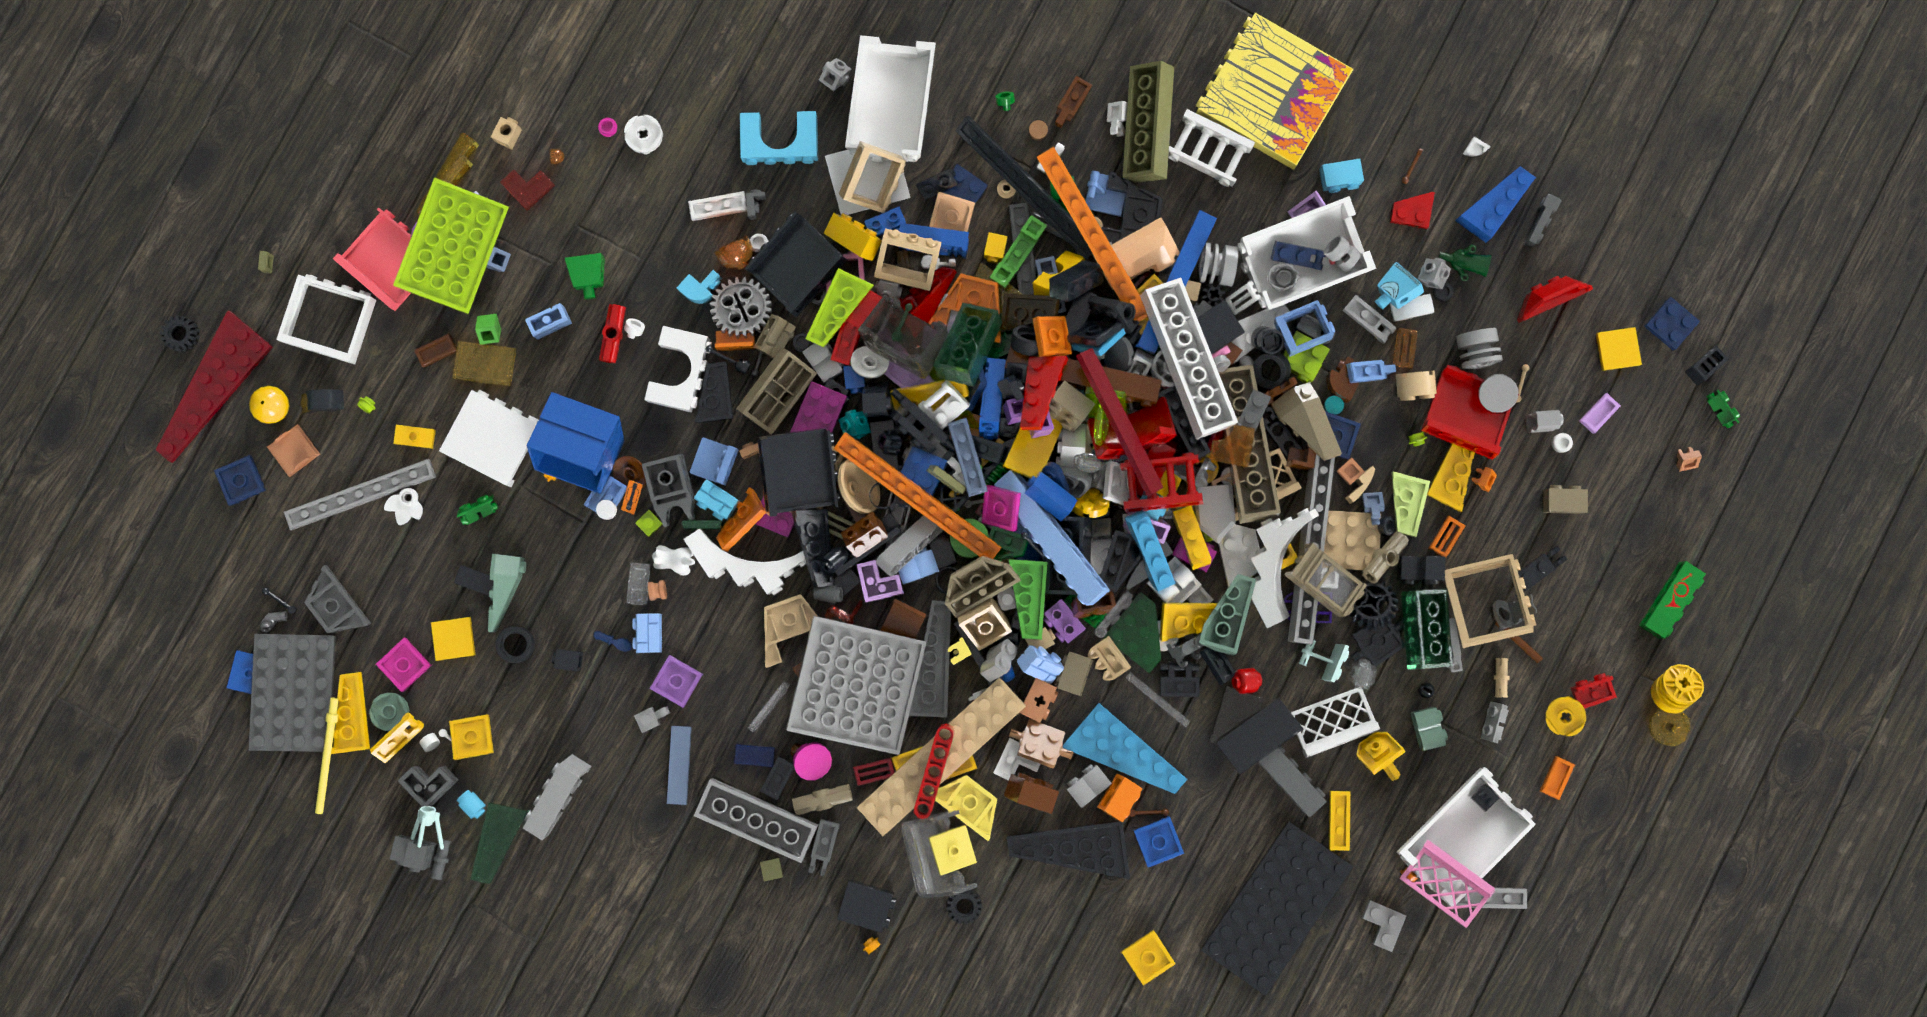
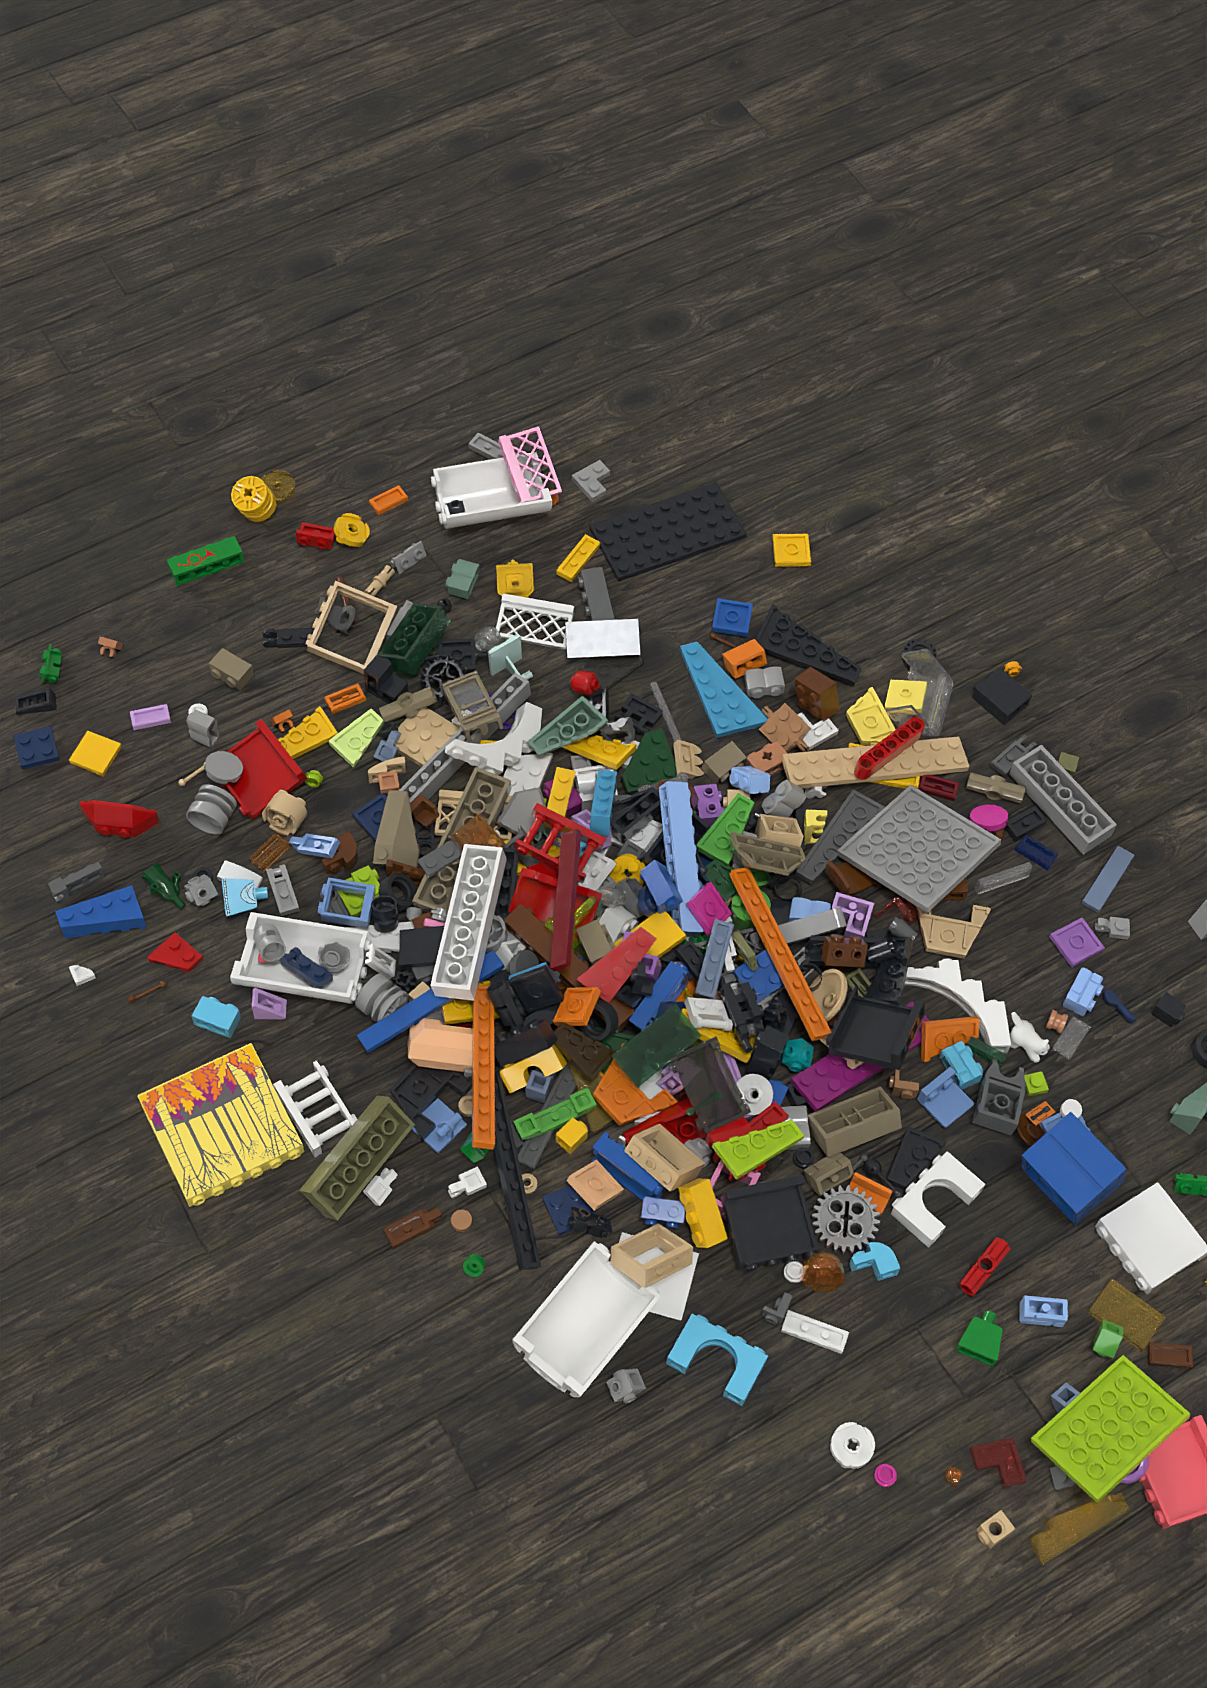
camera: 155 degrees left, 25 degrees down
white tile [624,318,645,339] -> none
teal tile [1324,396,1344,415] -> none

